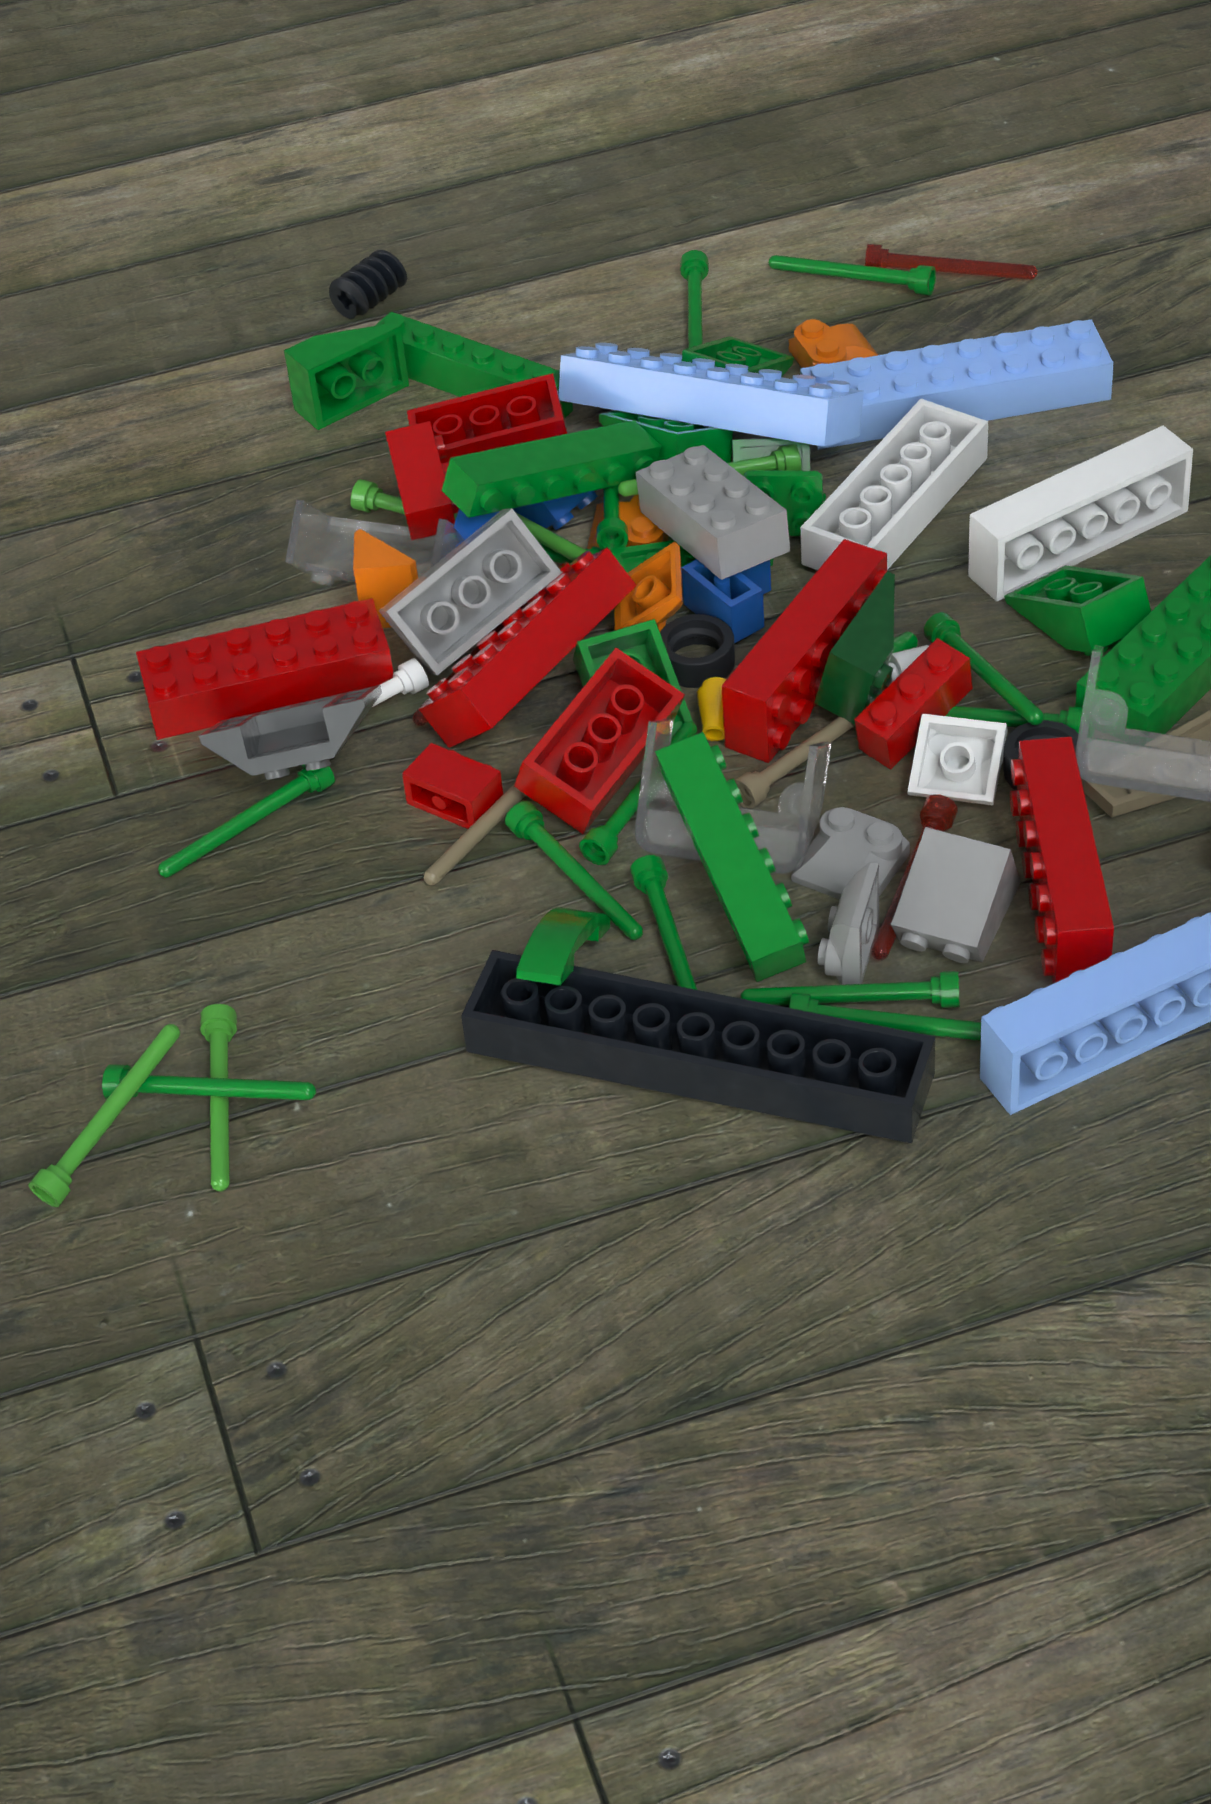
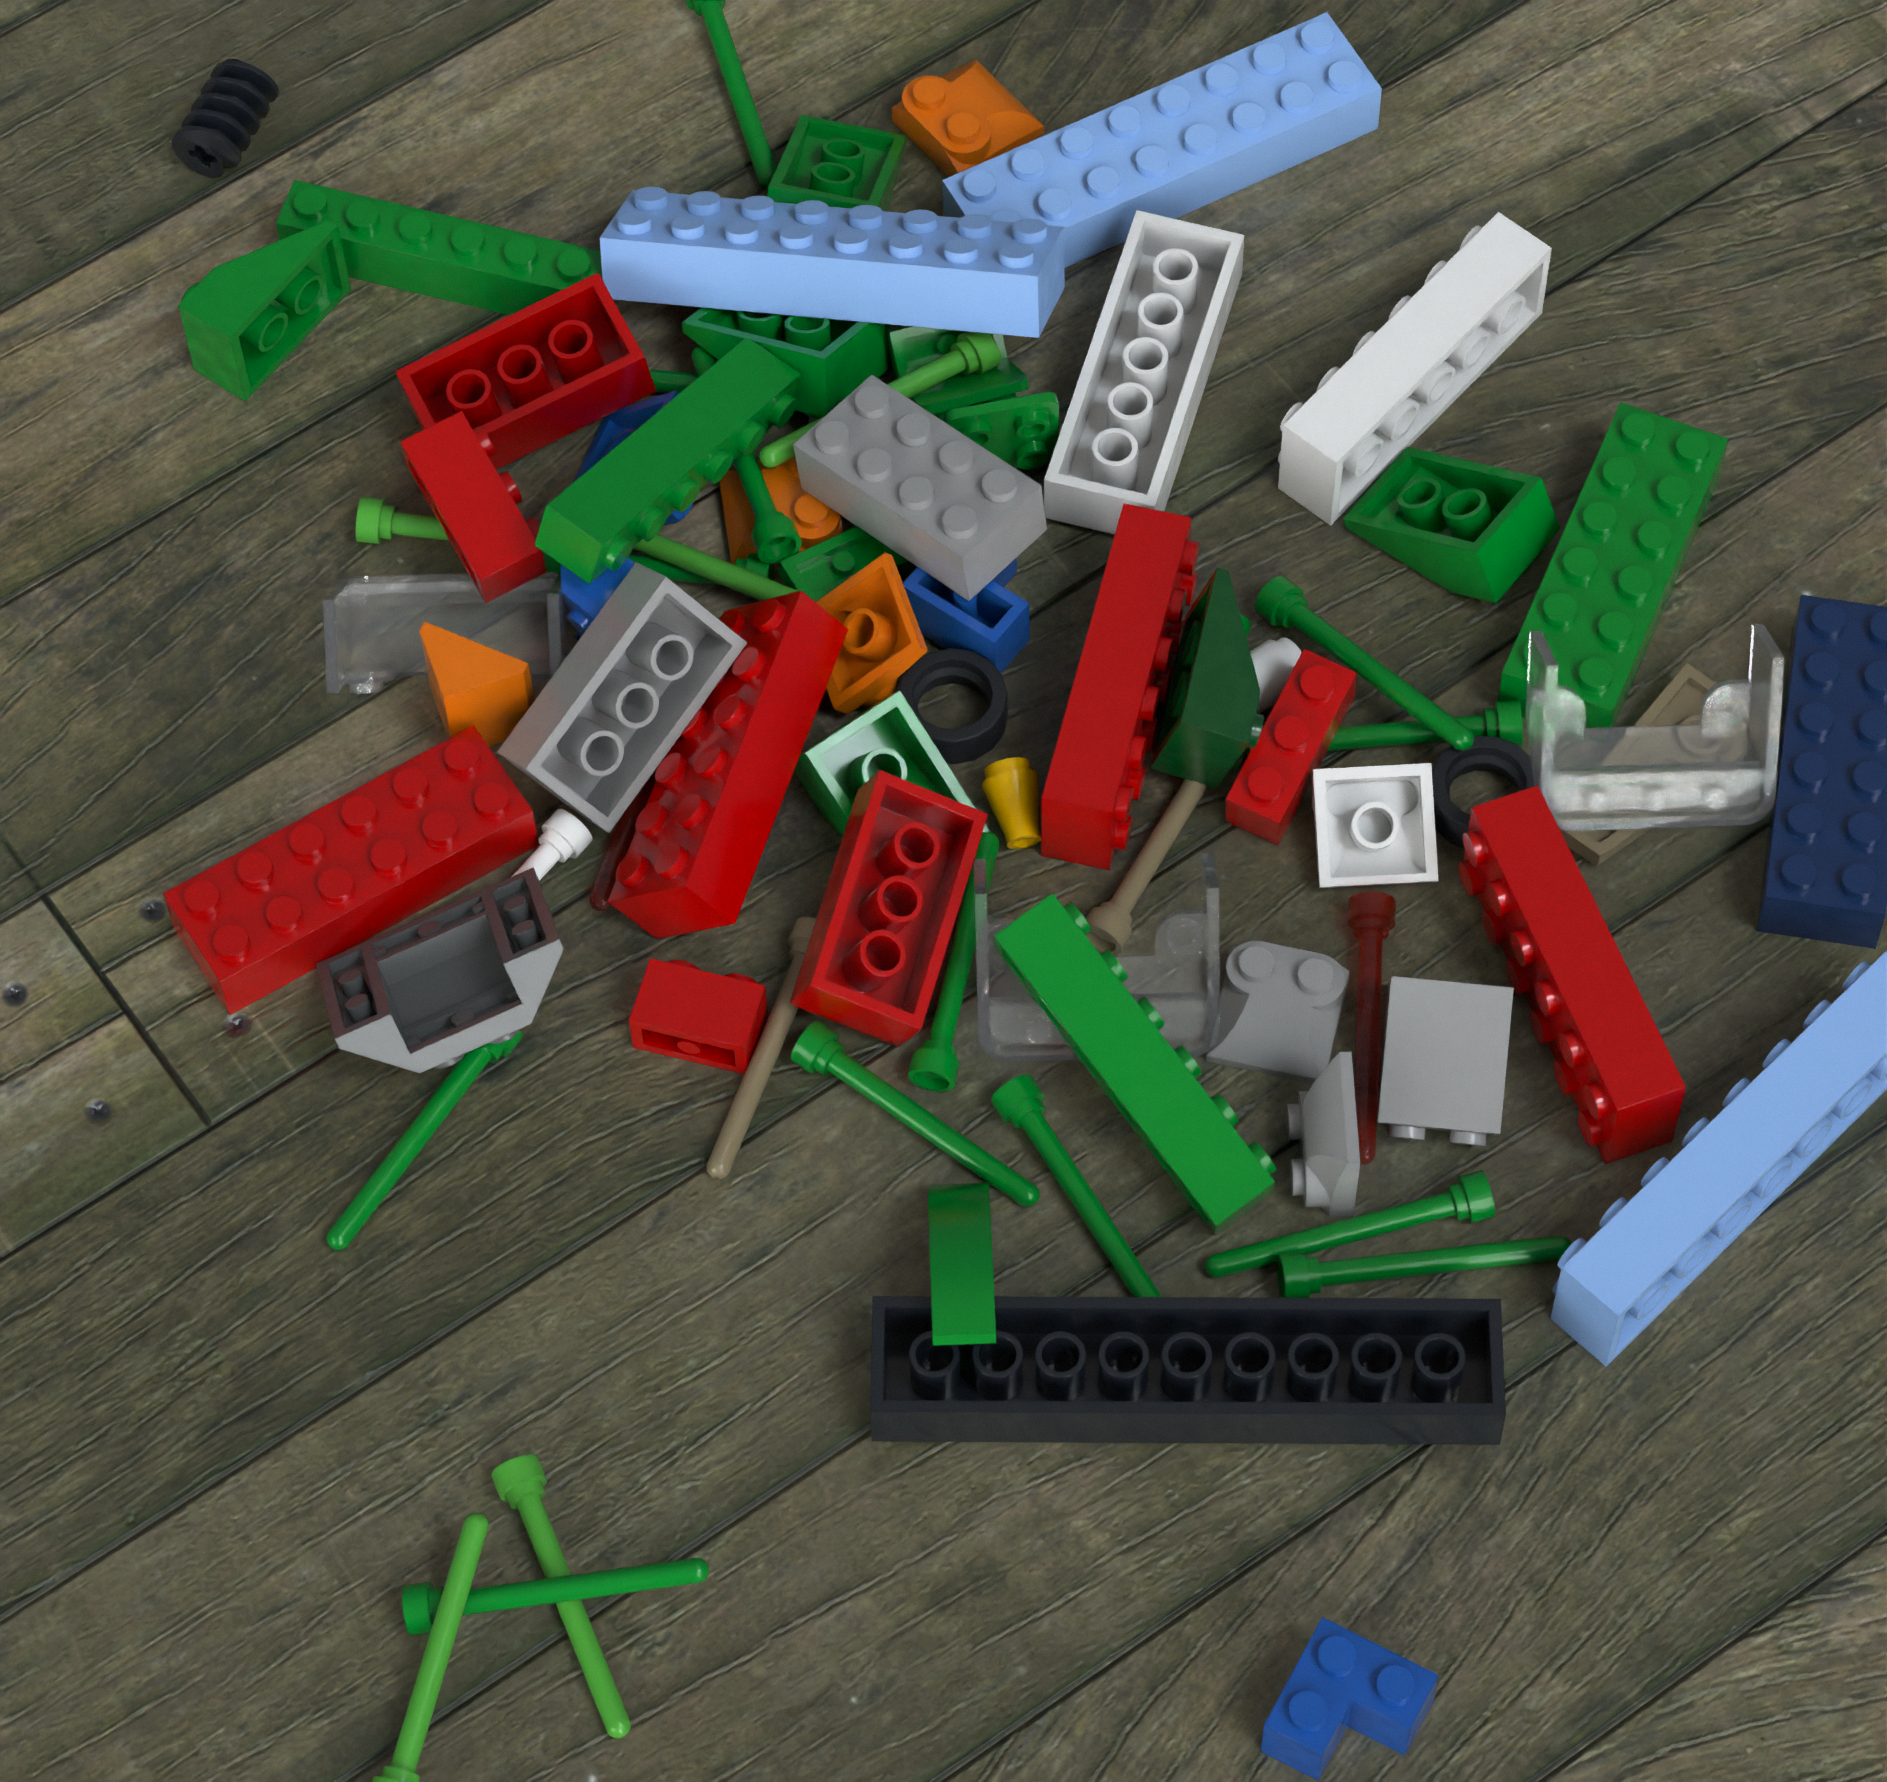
camera: 20 degrees left, 15 degrees up
none -> blue brick [1261,1617,1439,1781]

